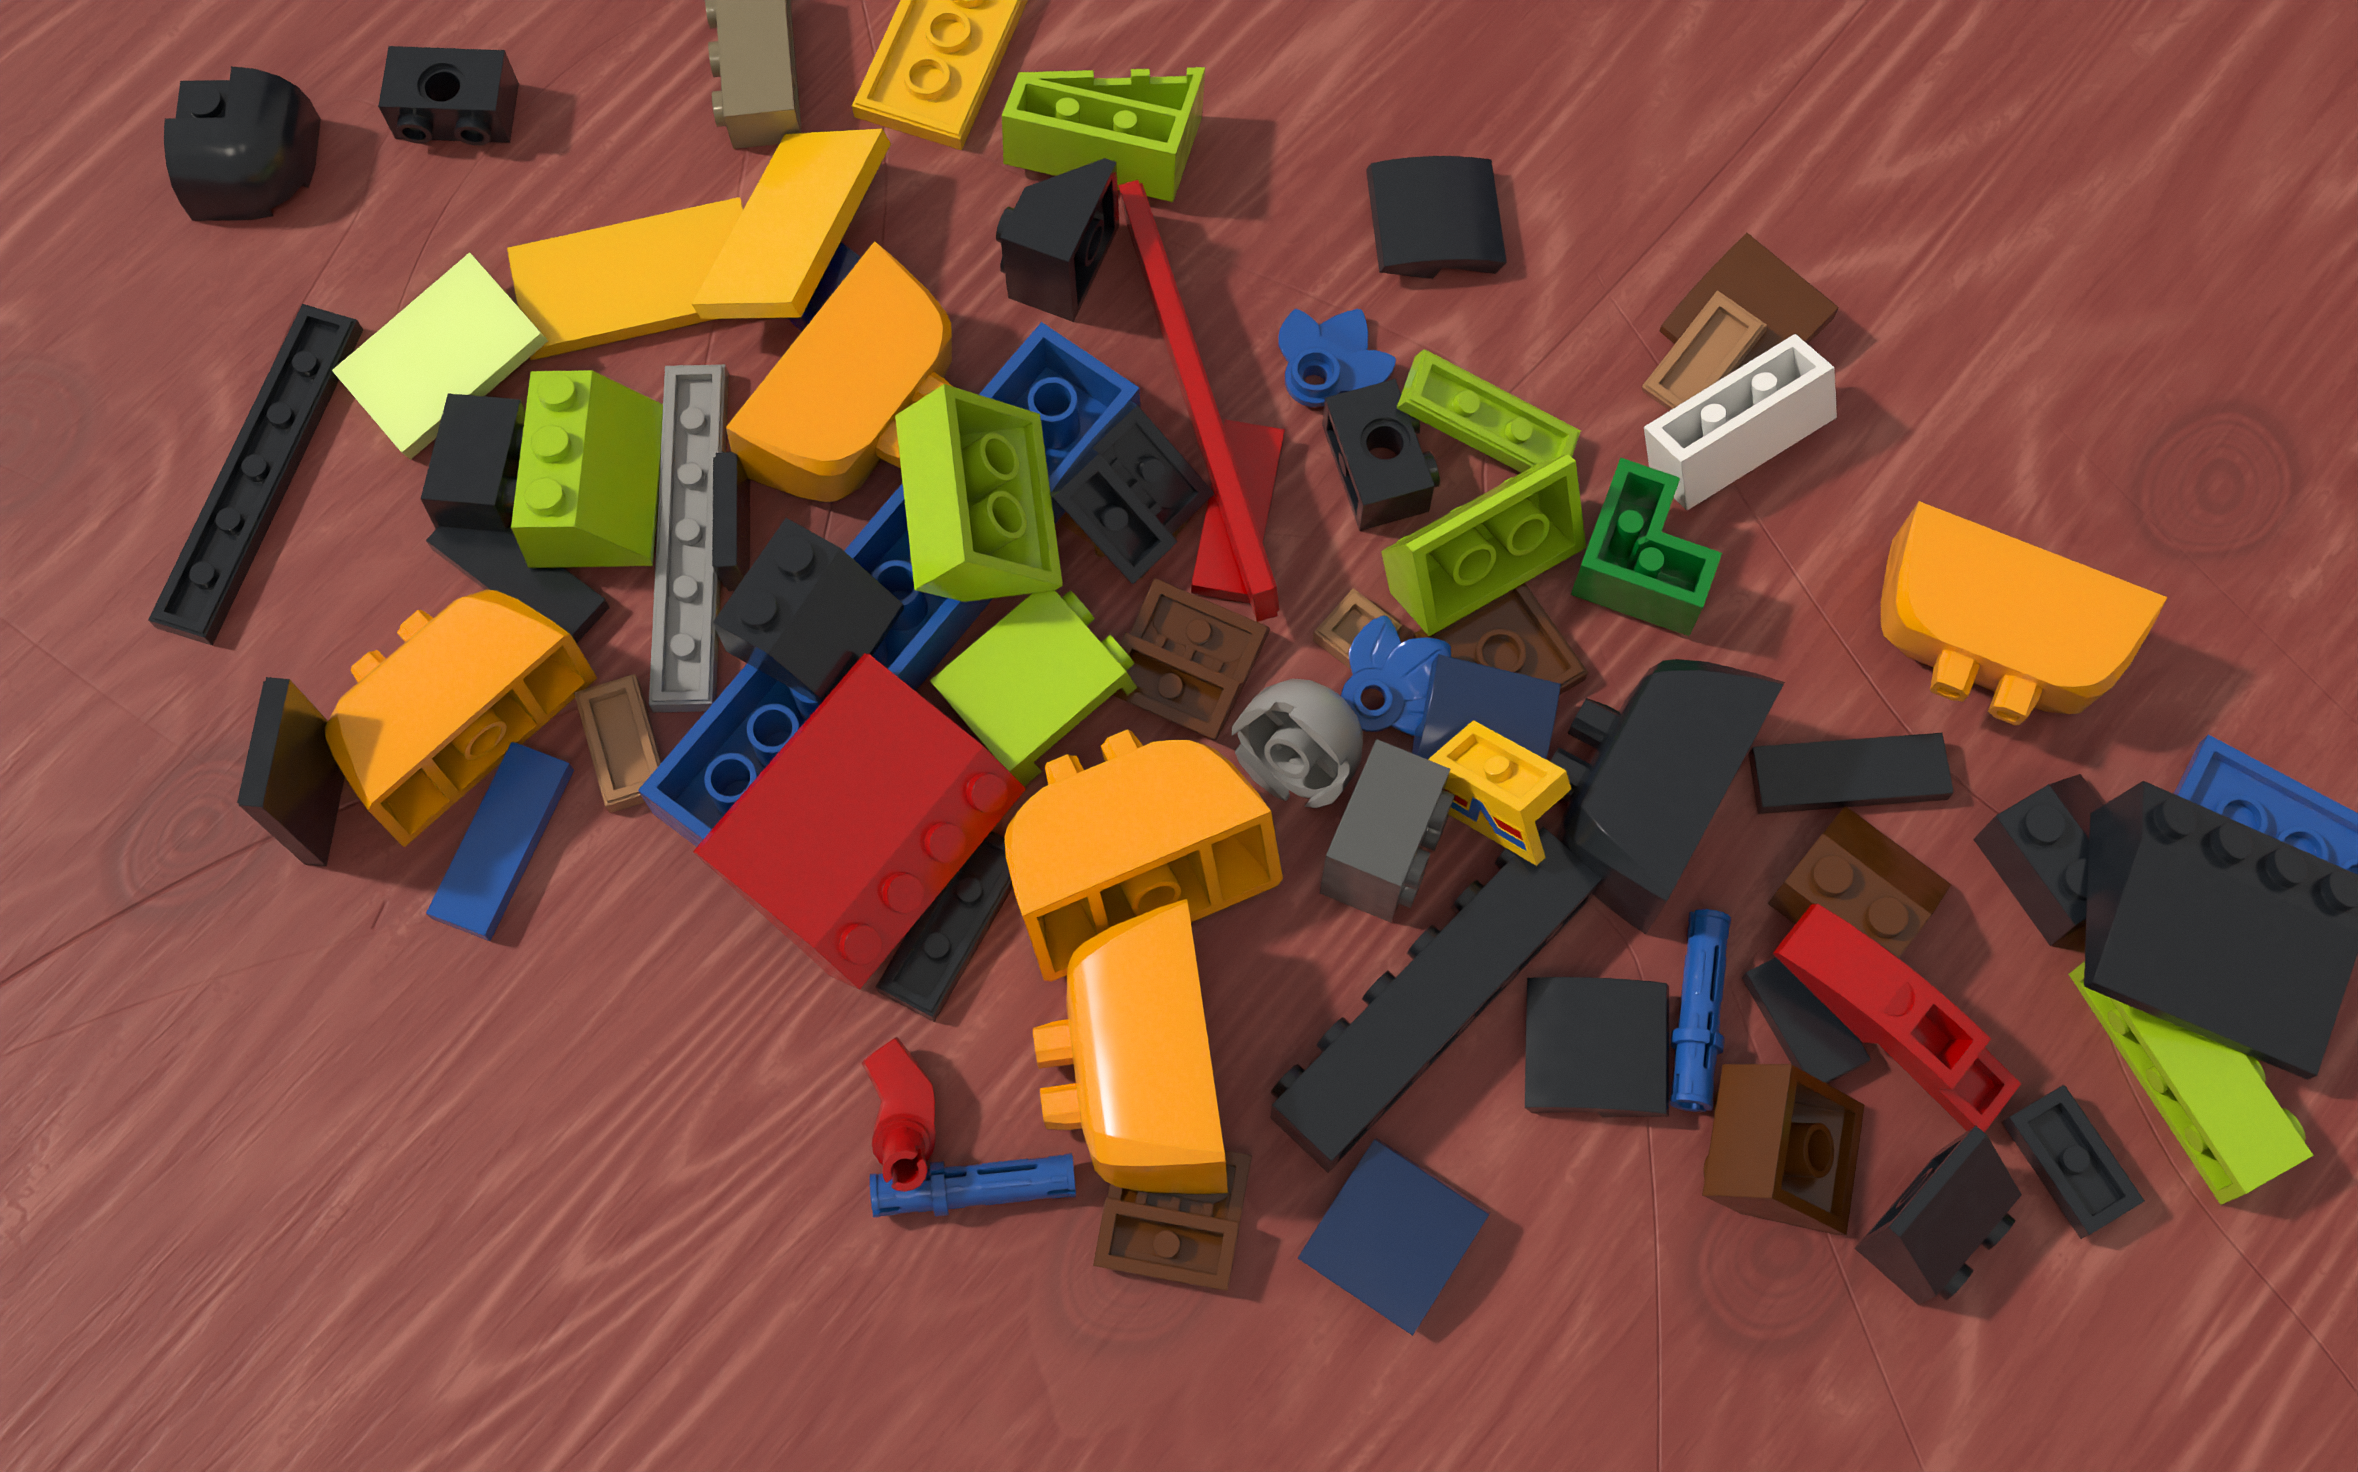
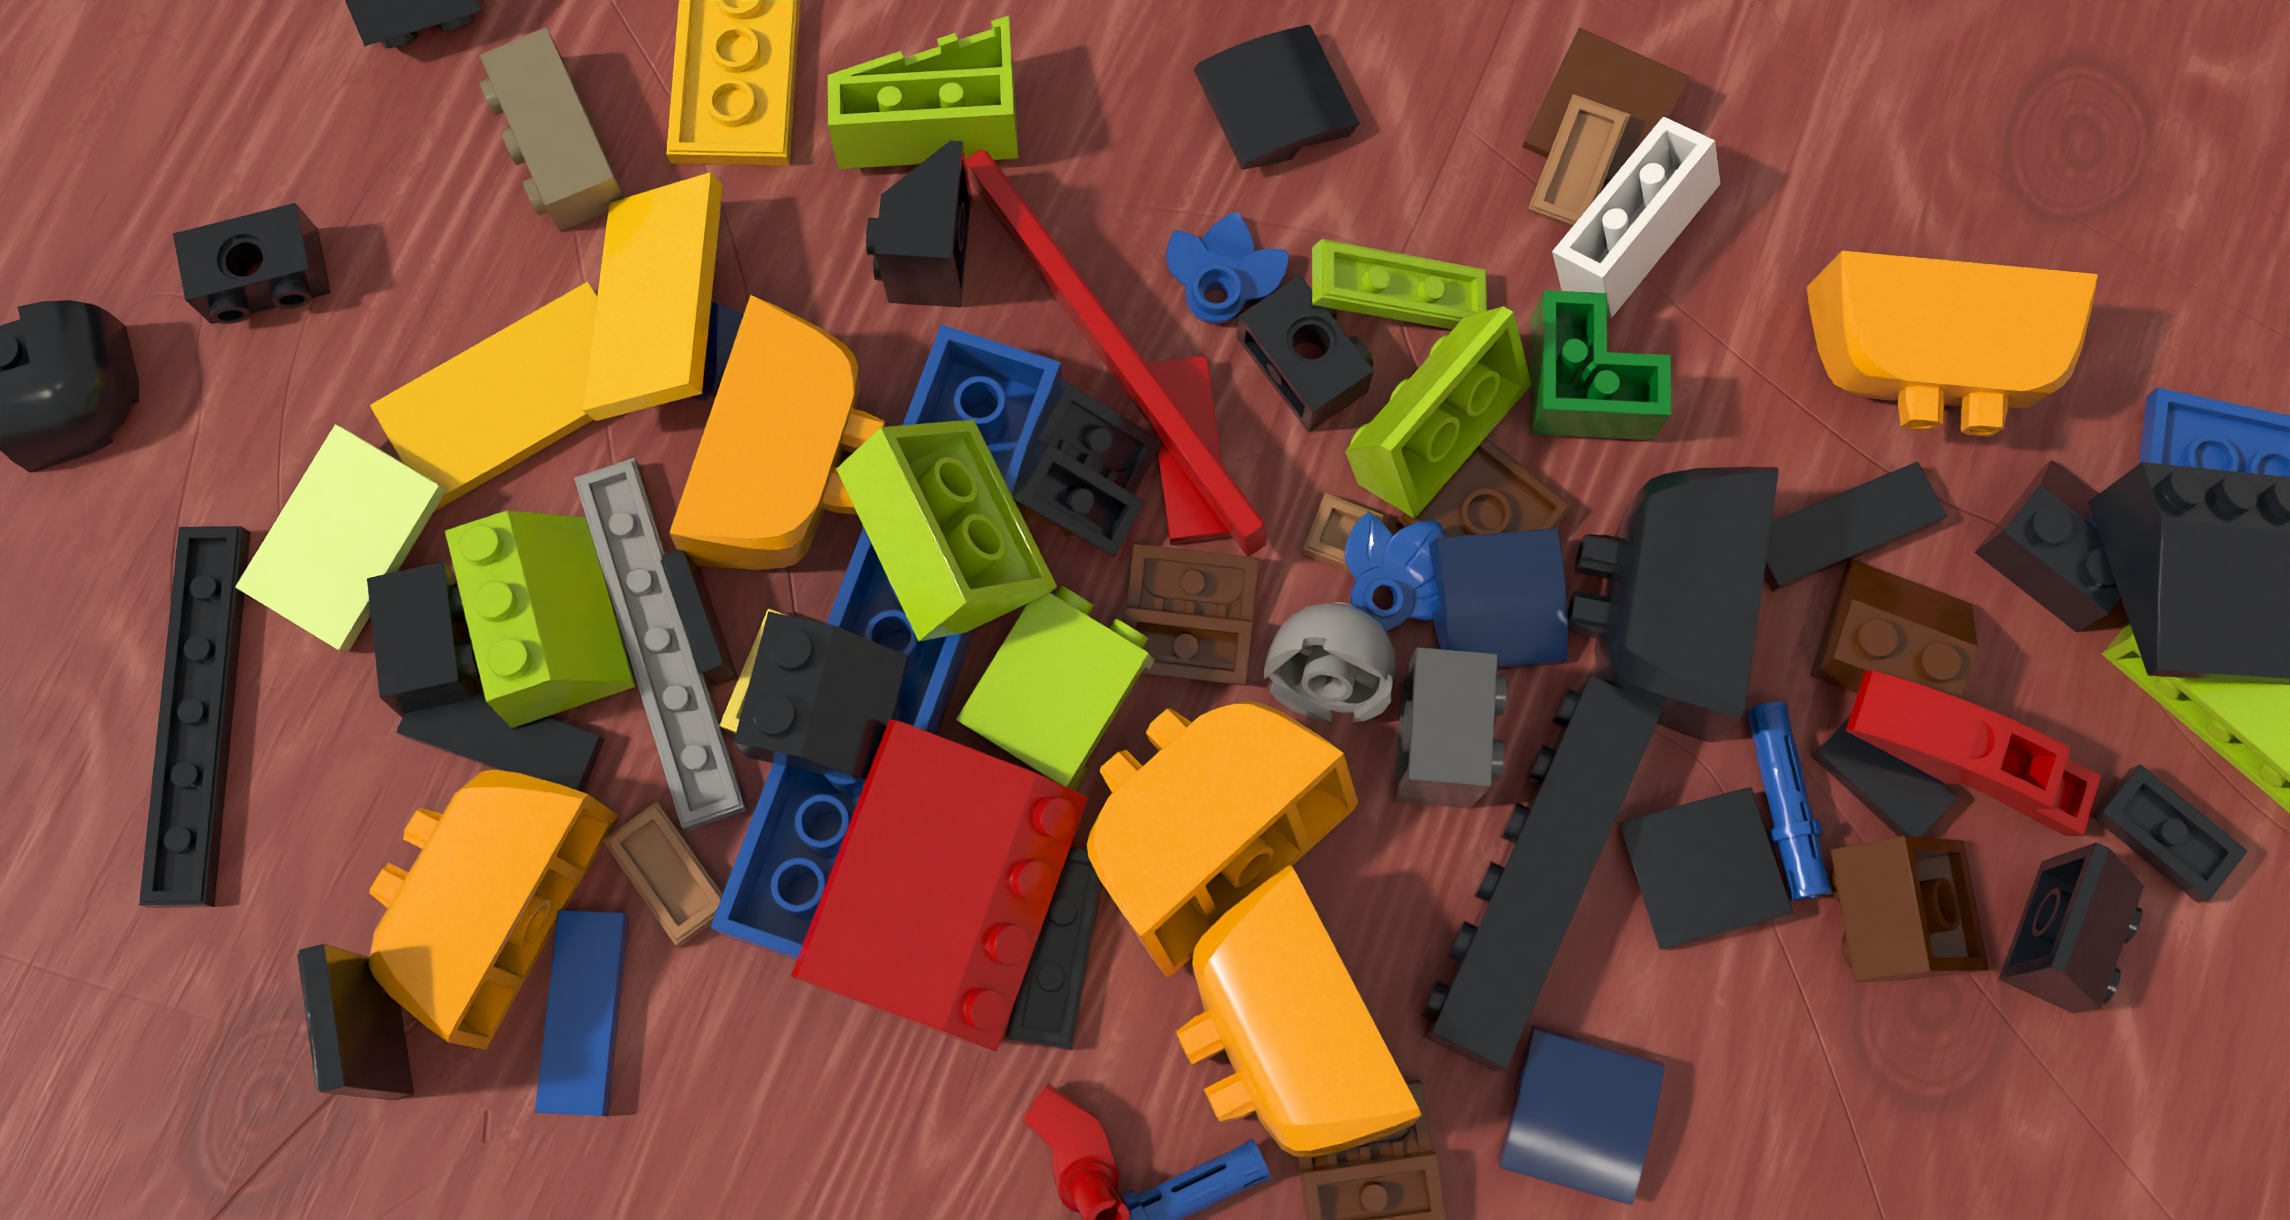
camera: 20 degrees left, 5 degrees up
yellow panel [1428,720,1571,866] -> none

